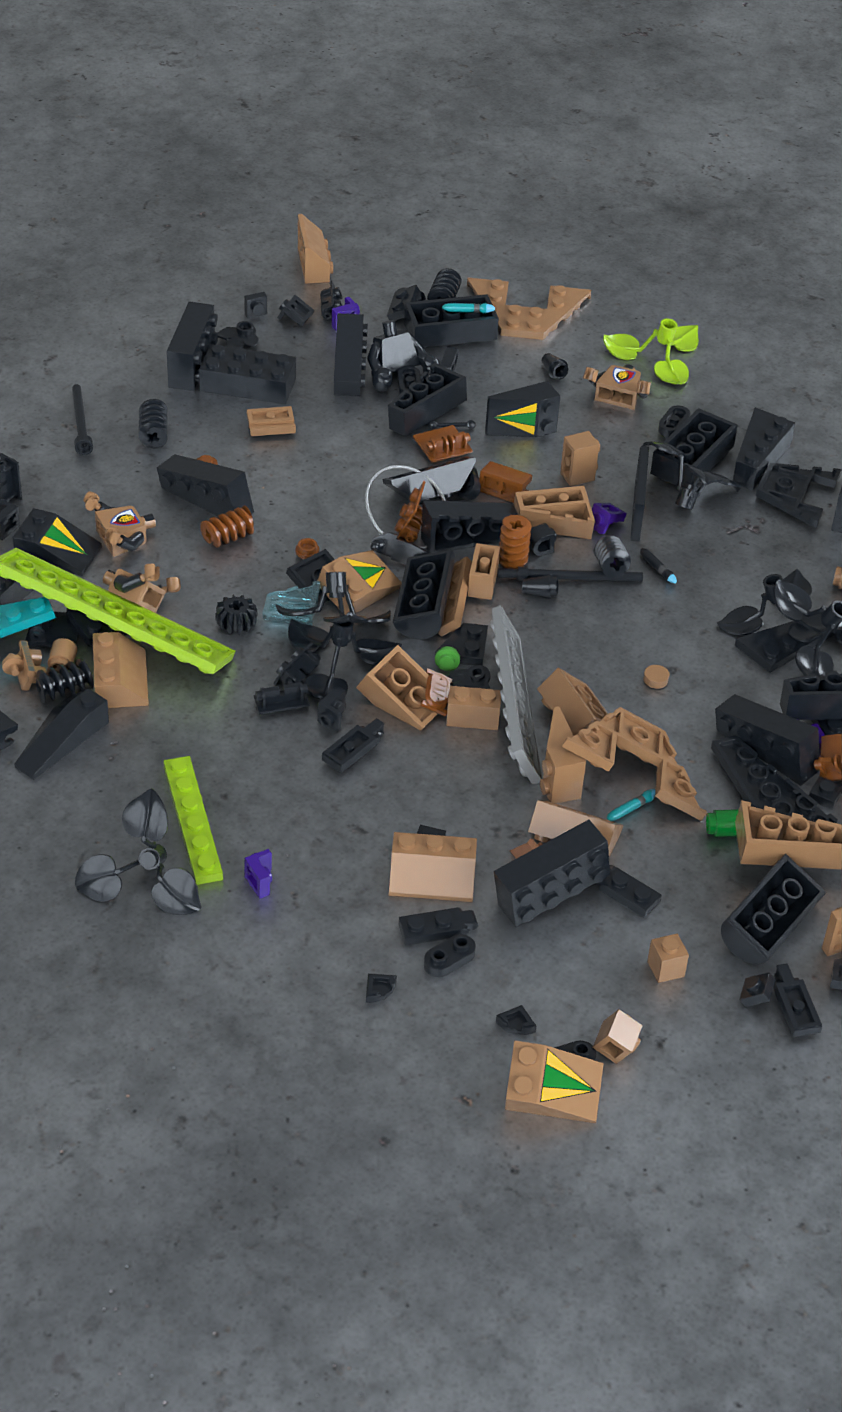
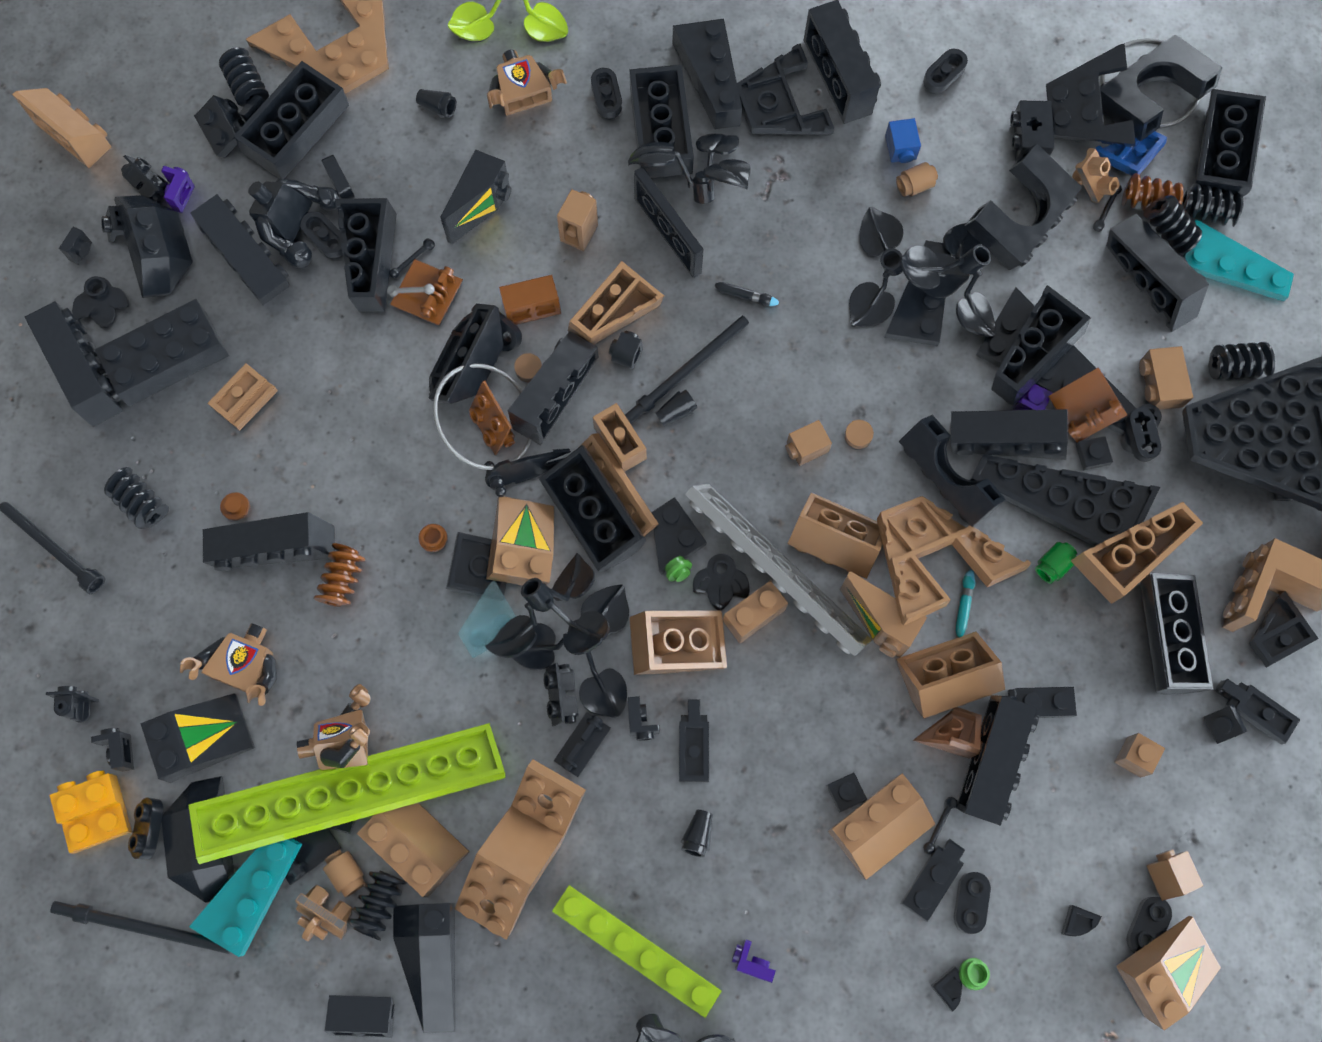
camera: 40 degrees left, 30 degrees up
black gear [215,594,258,635] -> none
piece [421,668,452,716] -> none
teal piece [442,303,495,313] -> none
dark orange piece [499,515,532,569] -> none
dark purple bracket [591,503,627,534] -> none
black piece [593,535,631,579] -> none
none -> black wedge [114,195,192,298]
none -> light grey hinge [387,284,435,297]
none -> medium nougat bracket [455,759,586,940]
none -> black cone [681,809,713,857]
none -> medium nougat brick [785,420,832,466]
none -> black arch [899,414,1006,527]
none -> black hinge [923,797,957,854]
none -> bright green plate [959,958,990,990]

